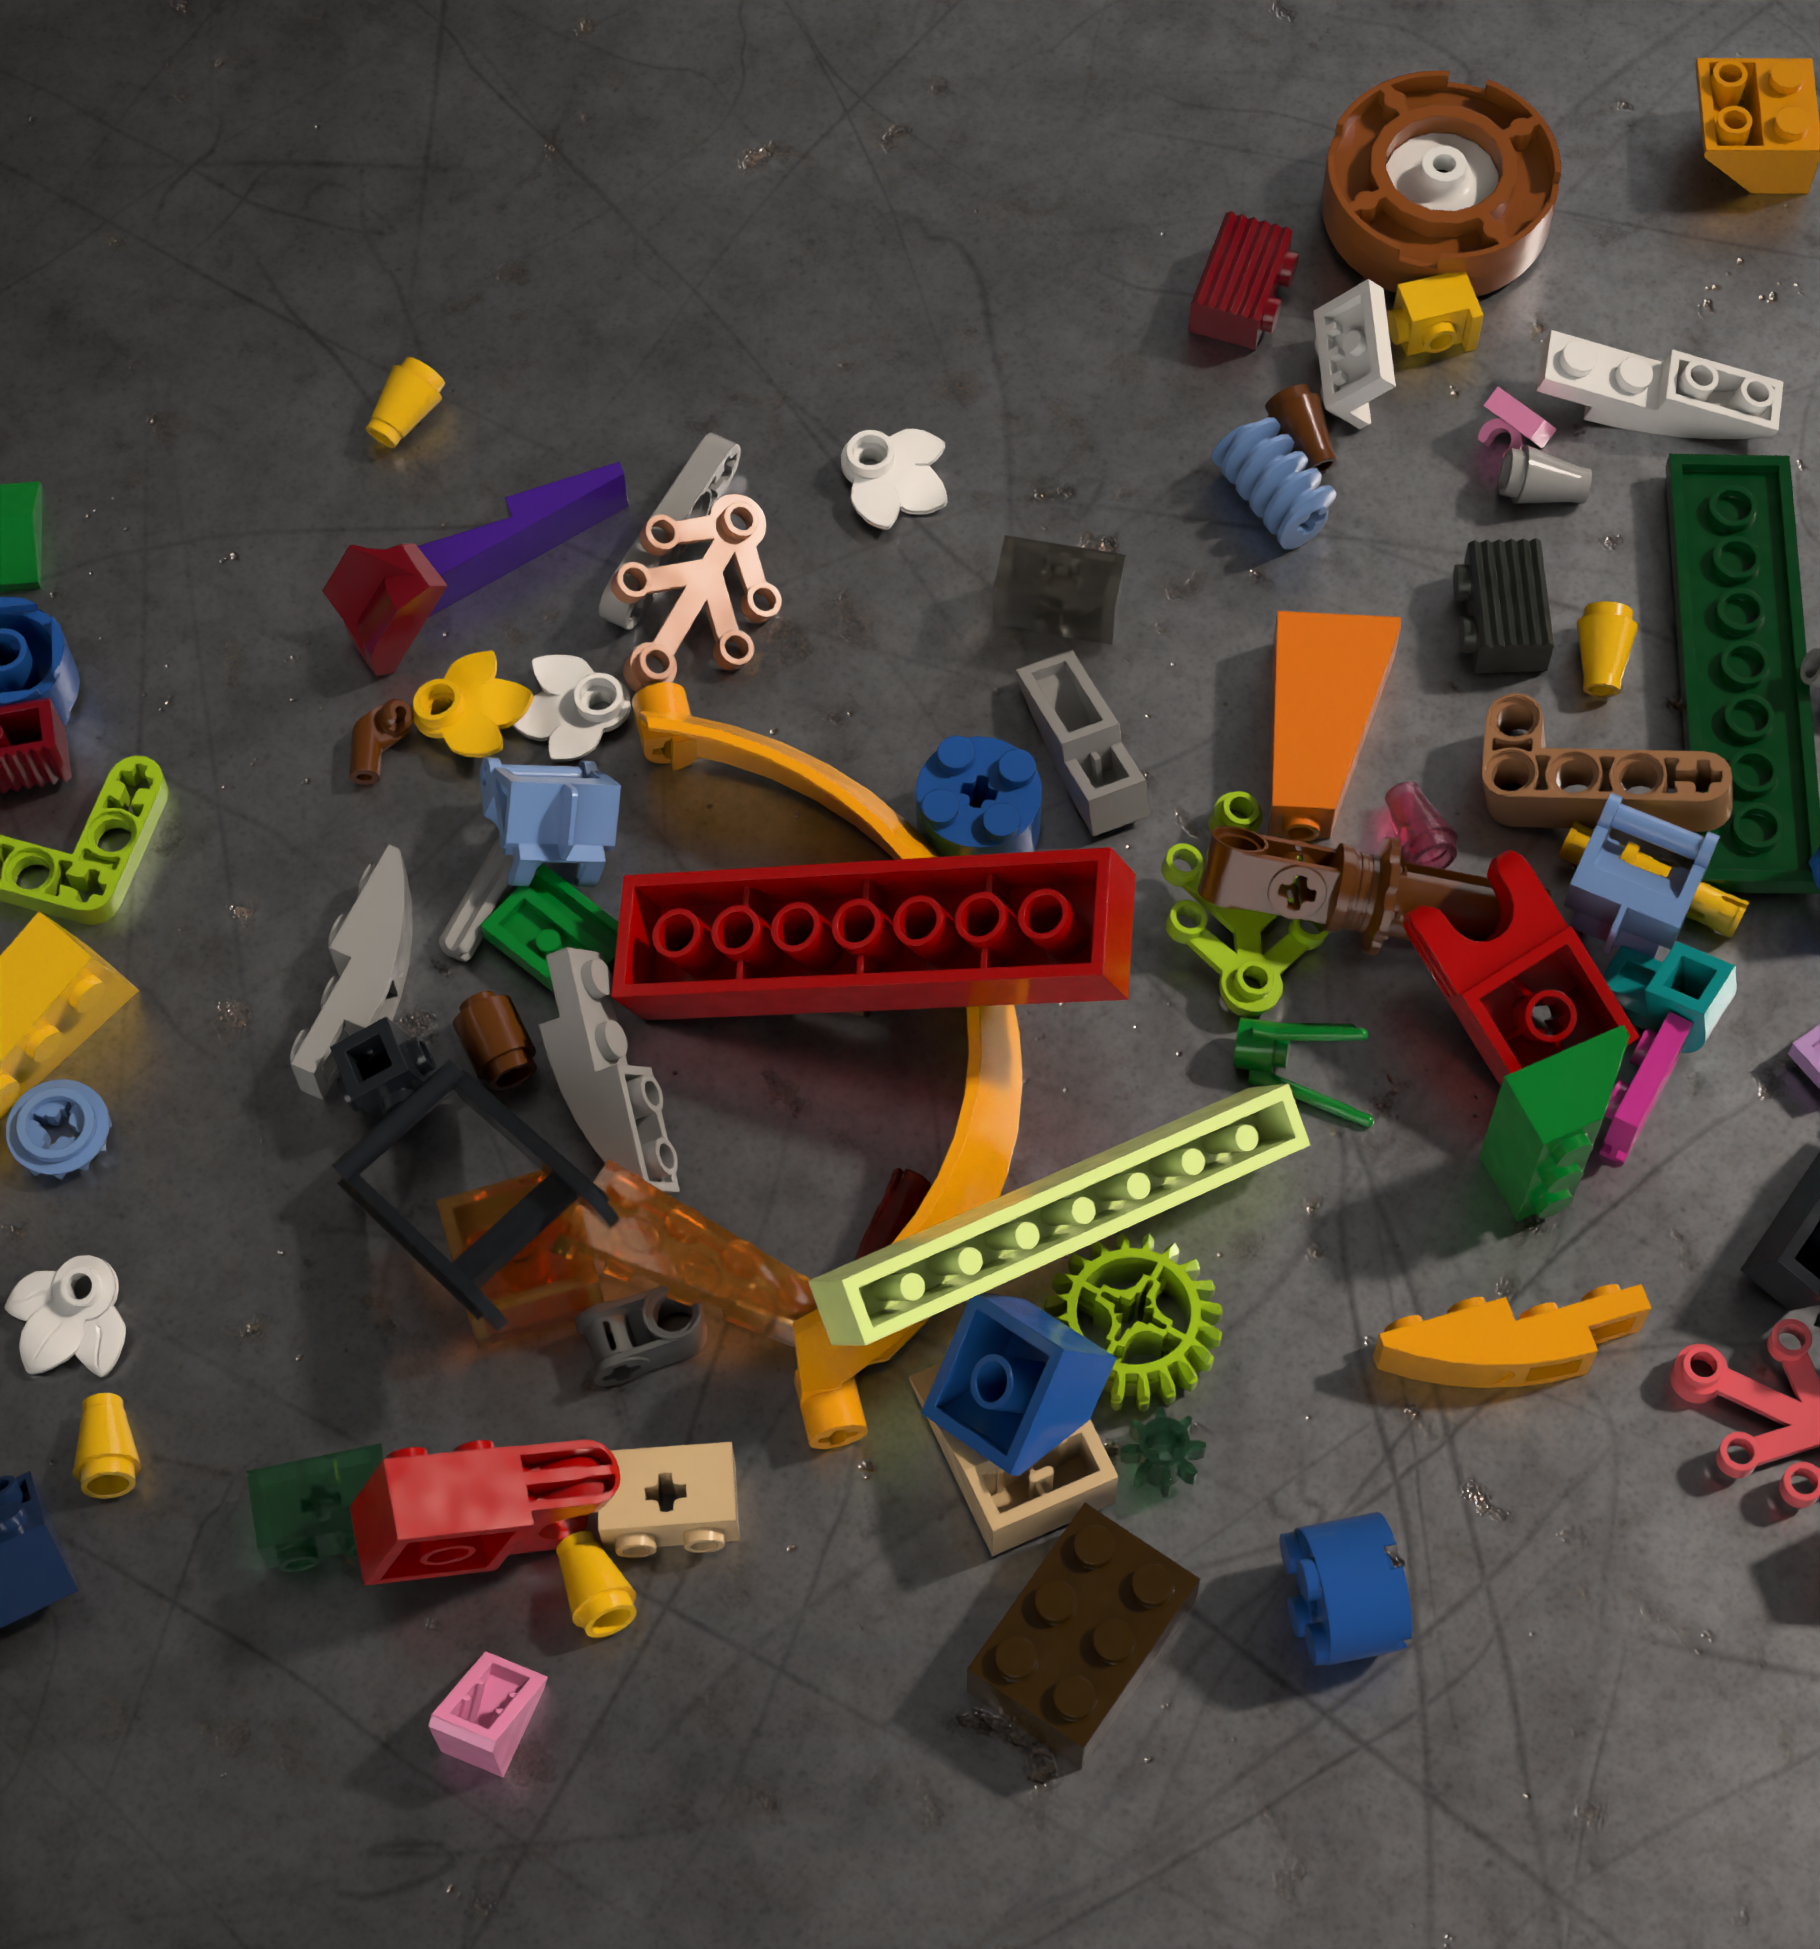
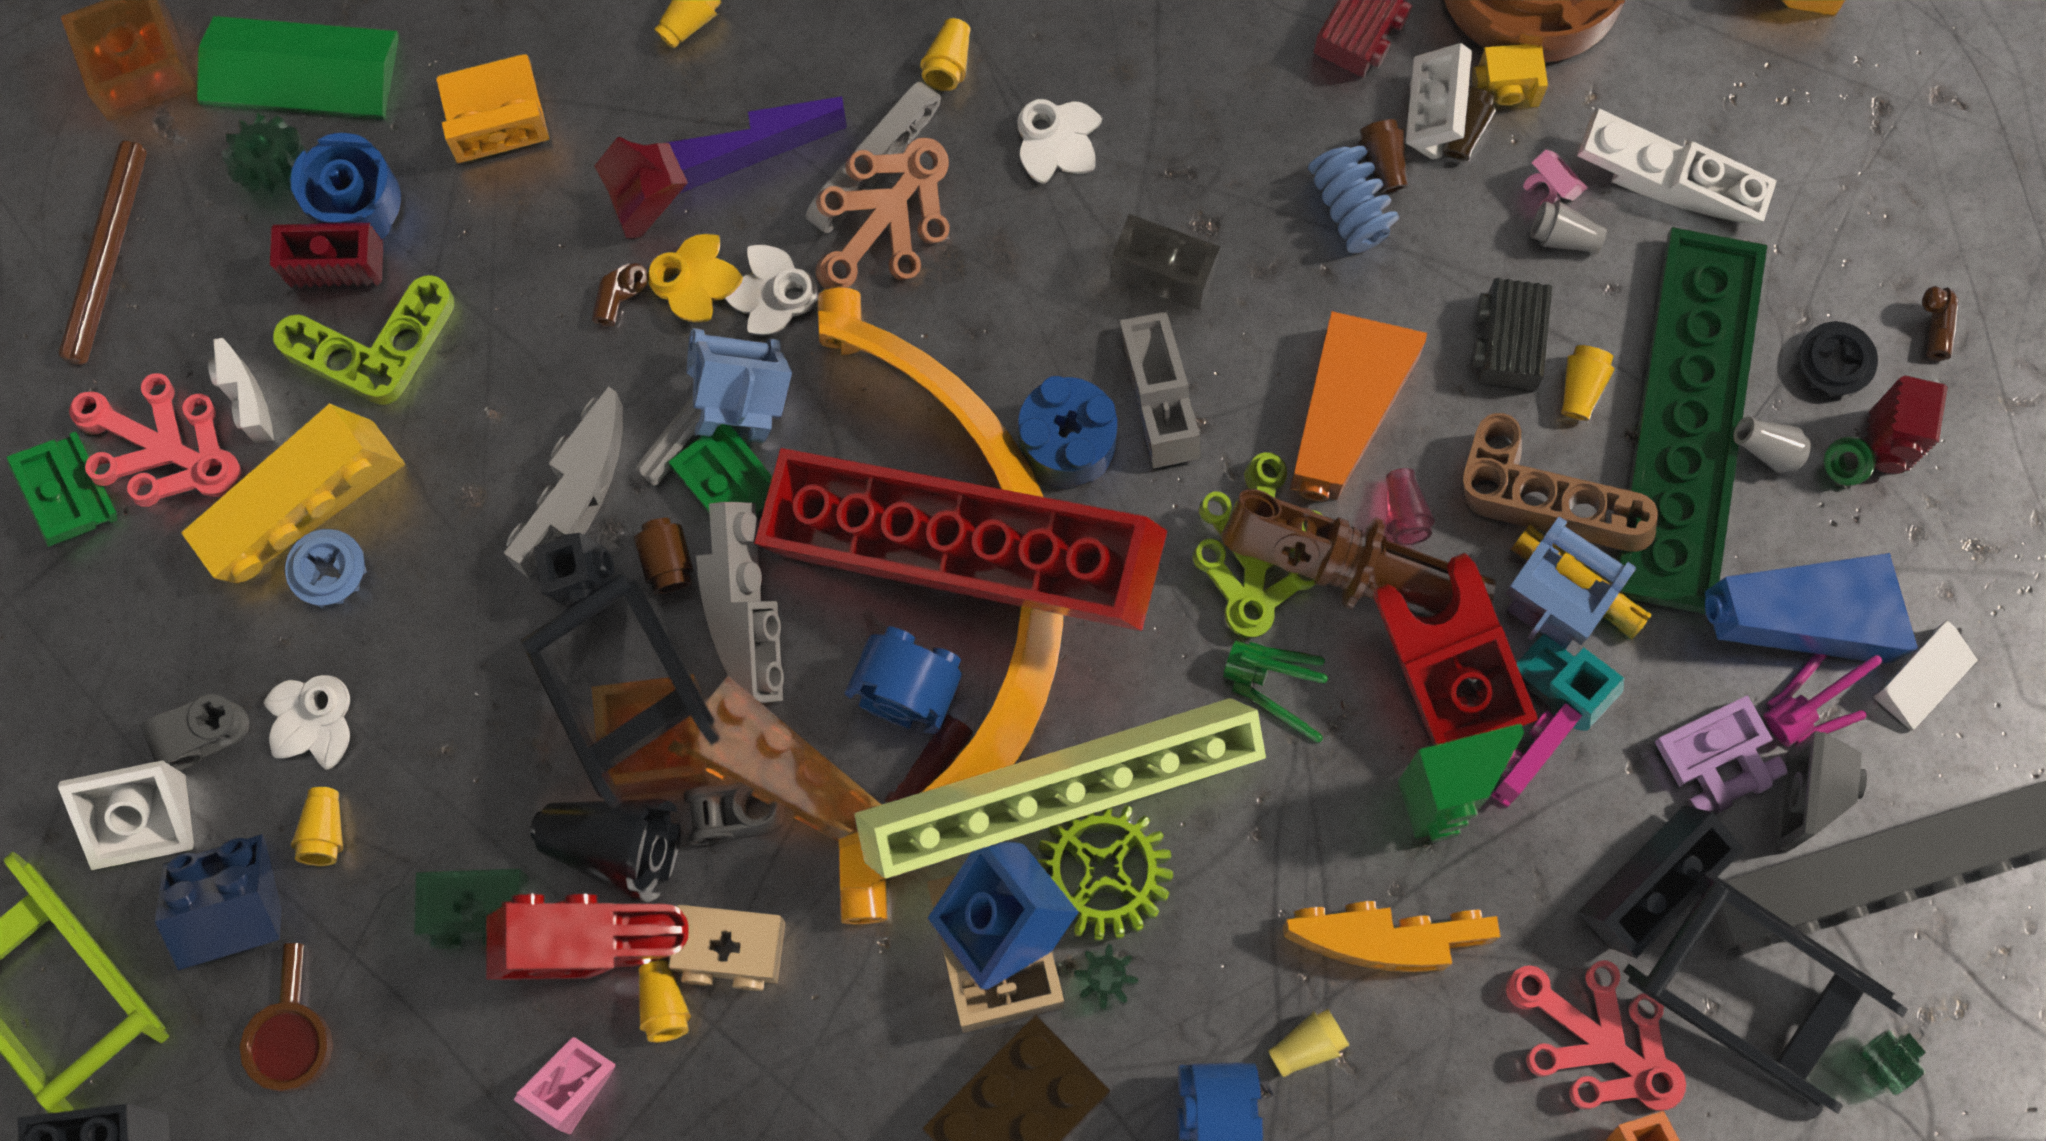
camera: 10 degrees right, 10 degrees up
none -> piece [239,943,333,1093]
none -> light orange bracket [437,54,550,163]
none -> black cone [530,799,680,903]
none -> blue brick [845,626,962,734]
none -> yellow cone [920,18,971,91]
none -> light yellow cone [1268,1009,1349,1077]
none -> dark brown cone [1442,86,1496,161]

